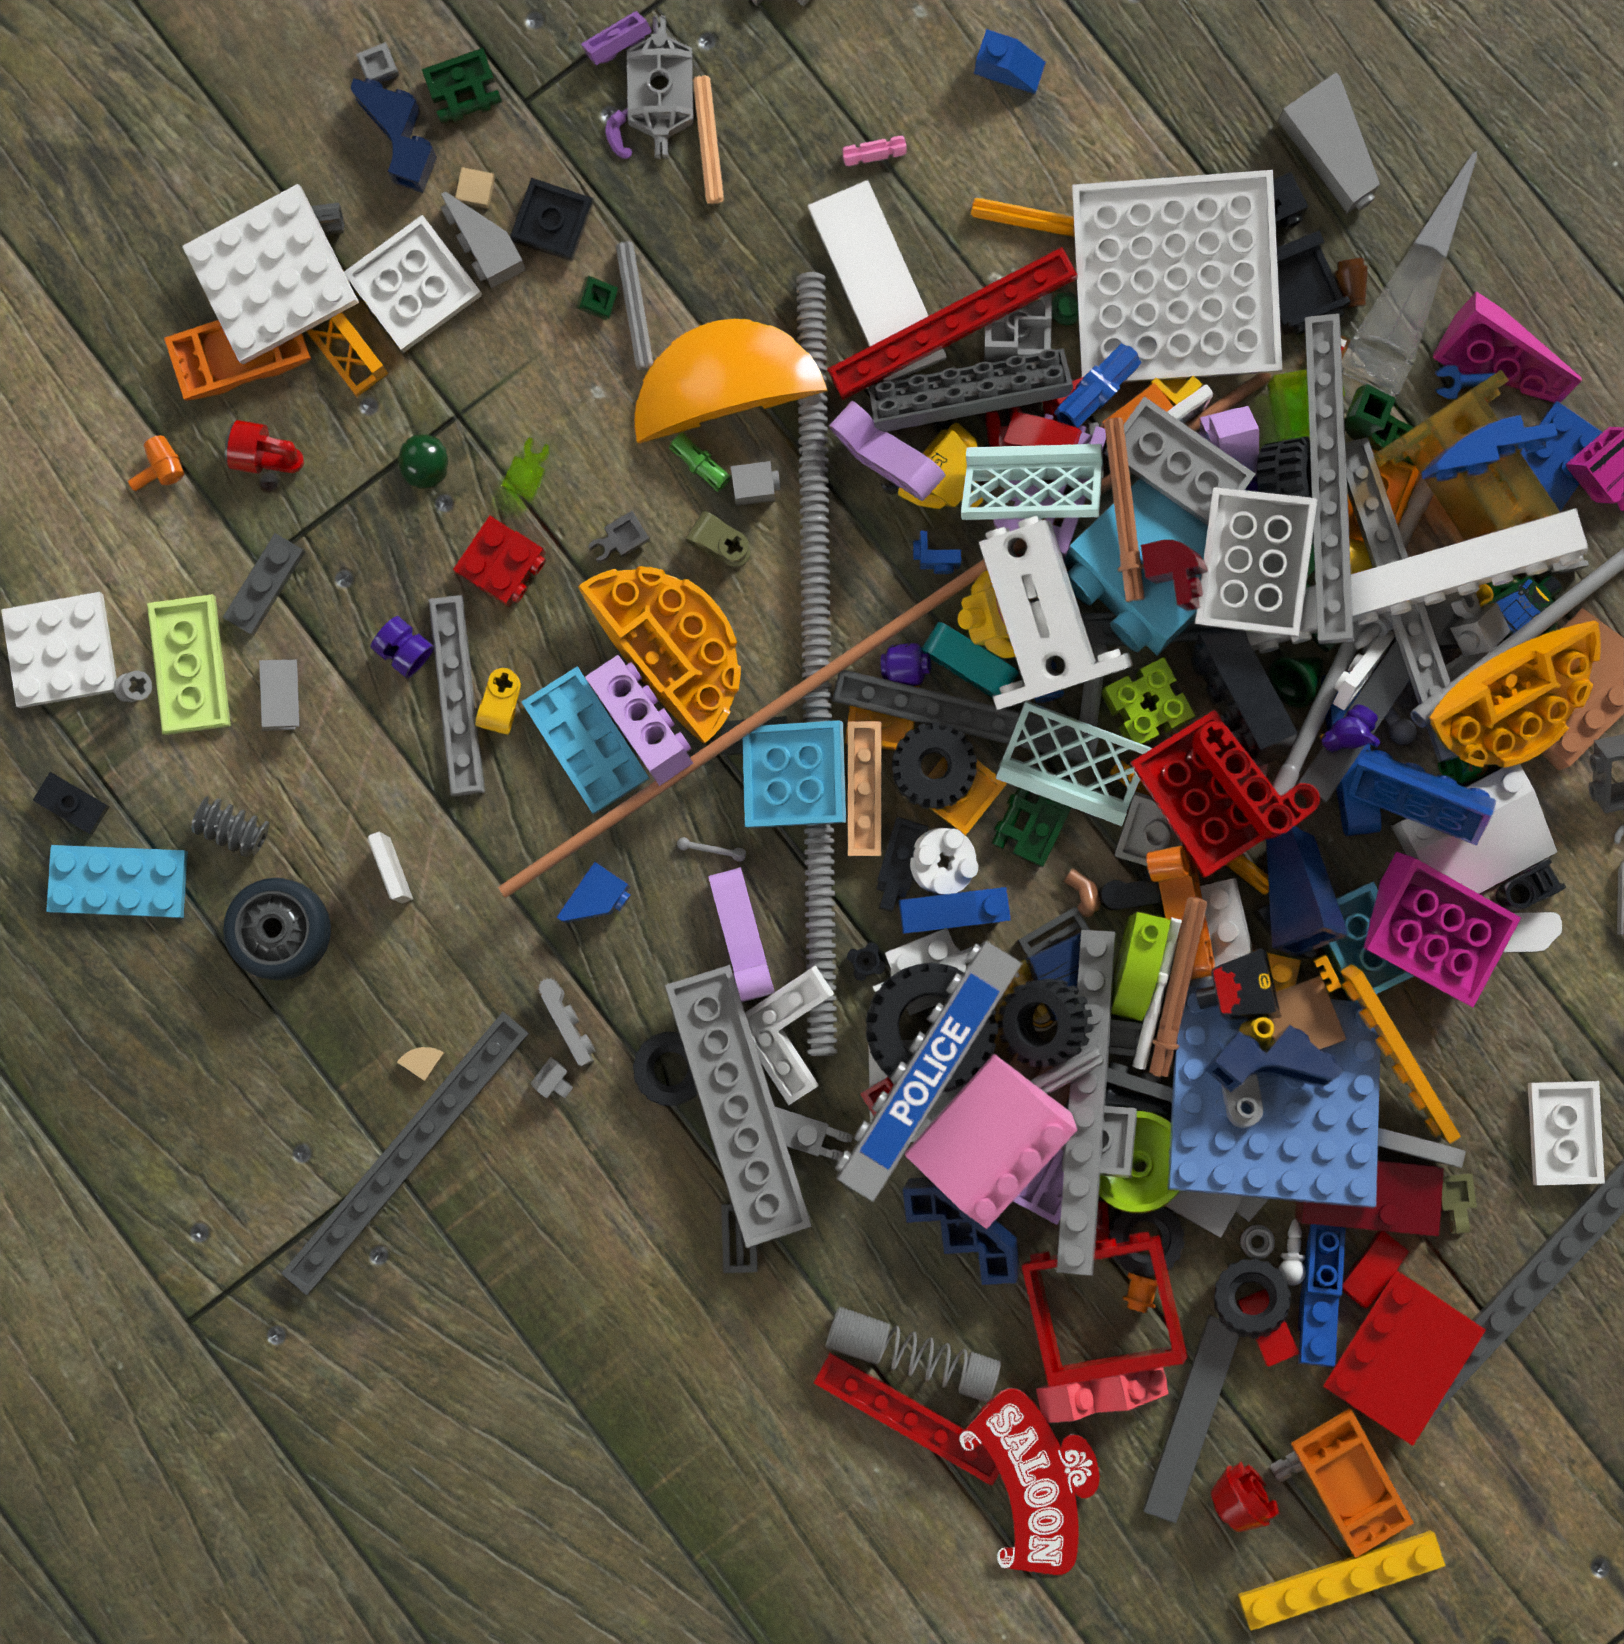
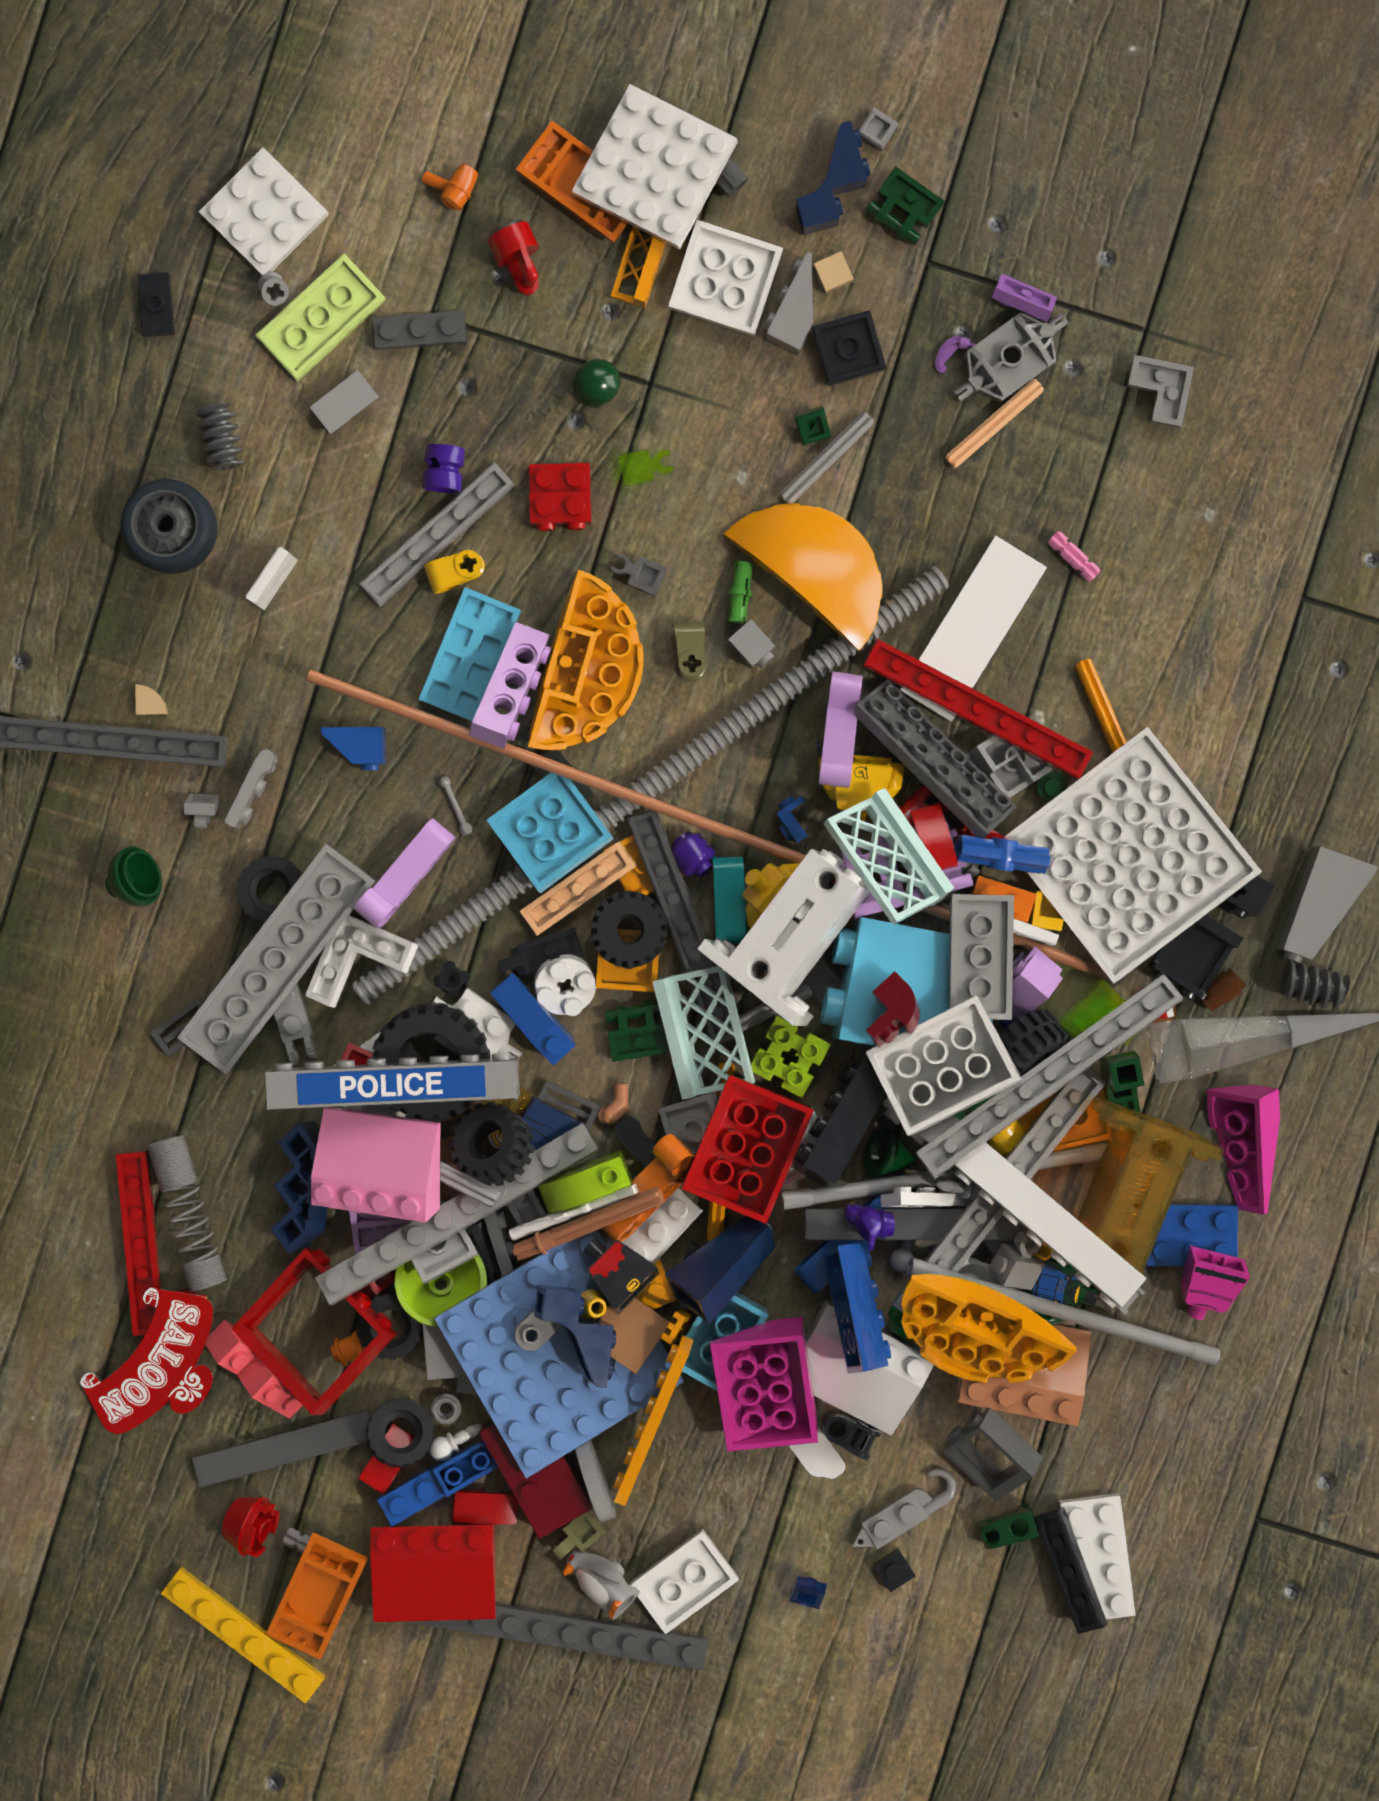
camera: 60 degrees right, 5 degrees up
medium azure plate [46,845,188,918] -> none
blue slope [974,29,1046,94] -> none
nougat axle [1105,418,1144,602] -> none
red beam [1192,721,1320,839] -> none
blue slope [1422,415,1558,482] -> none
blue bar [1435,364,1499,399] -> none
none -> dark green piece [105,847,162,907]
none -> light grey animal [562,1549,640,1620]
none -> dark grey piece [1281,960,1350,1011]

